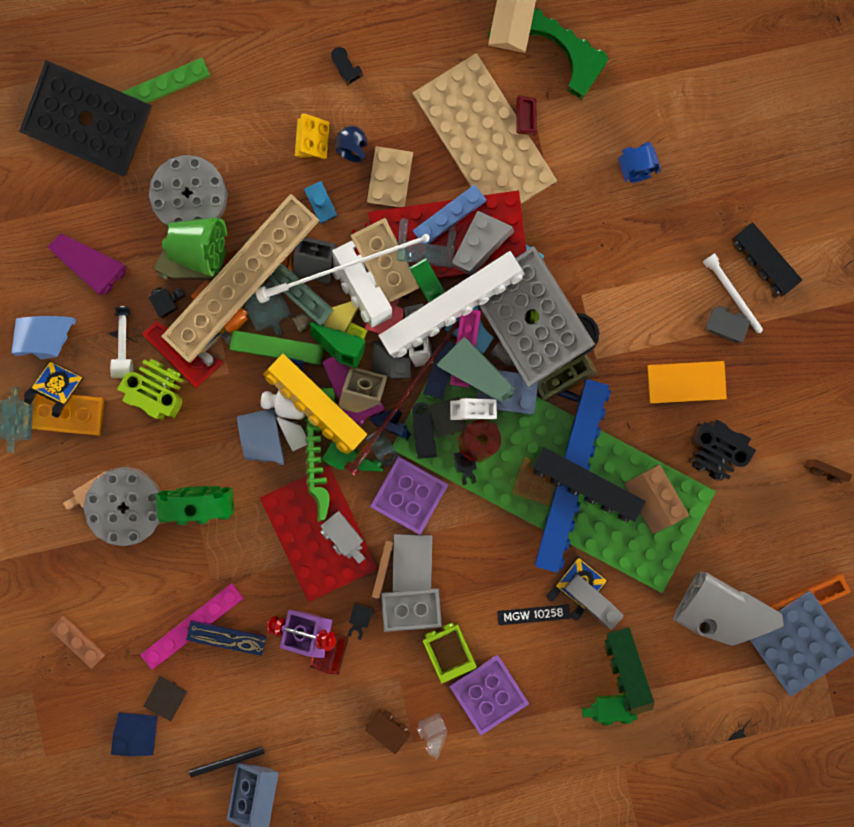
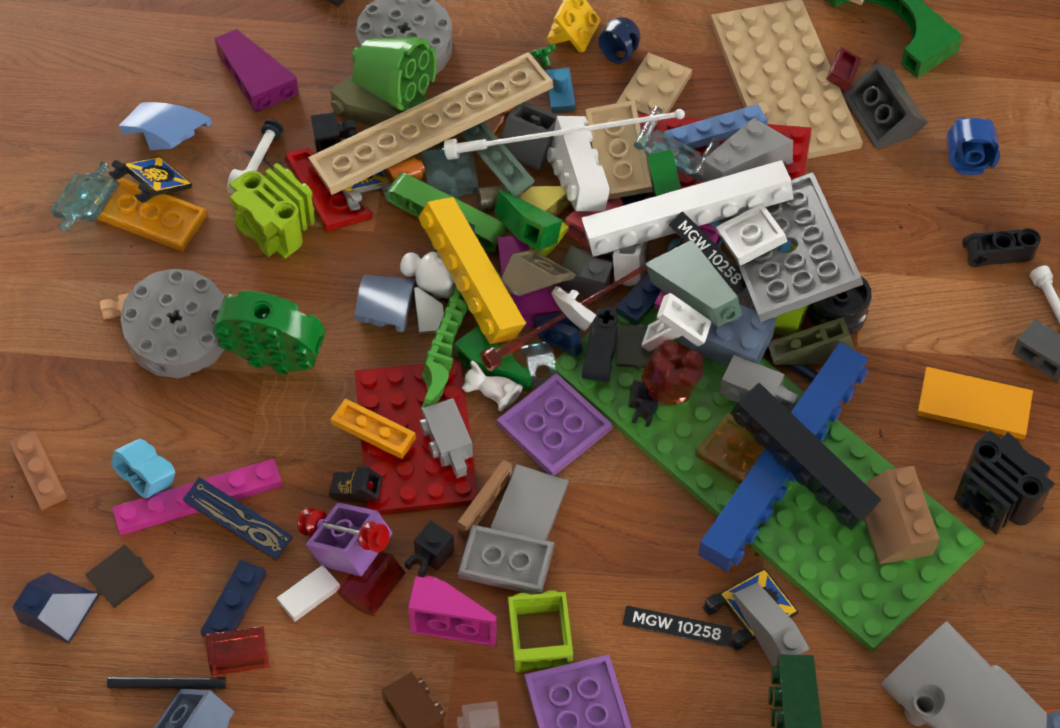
camera: 15 degrees right, 30 degrees down
none -> medium azure brick [111,439,175,498]
none -> dark blue plate [200,560,267,647]
none -> clear red brick [205,626,270,676]
none -> white tile [277,565,340,622]
none -> black leg [329,466,383,502]
none -> light orange plate [331,398,416,459]
none -> dark pink slope [408,576,497,647]
none -> white animal [462,361,523,412]
none -> green plant [529,44,557,68]
none -> white slope [551,286,596,332]
none -> black sticker [669,211,746,294]
none -> white plate [716,203,787,266]
none -> light grey hinge [719,355,798,411]
none -> dark grey slope [843,62,928,149]
none -> black piece [962,228,1041,267]

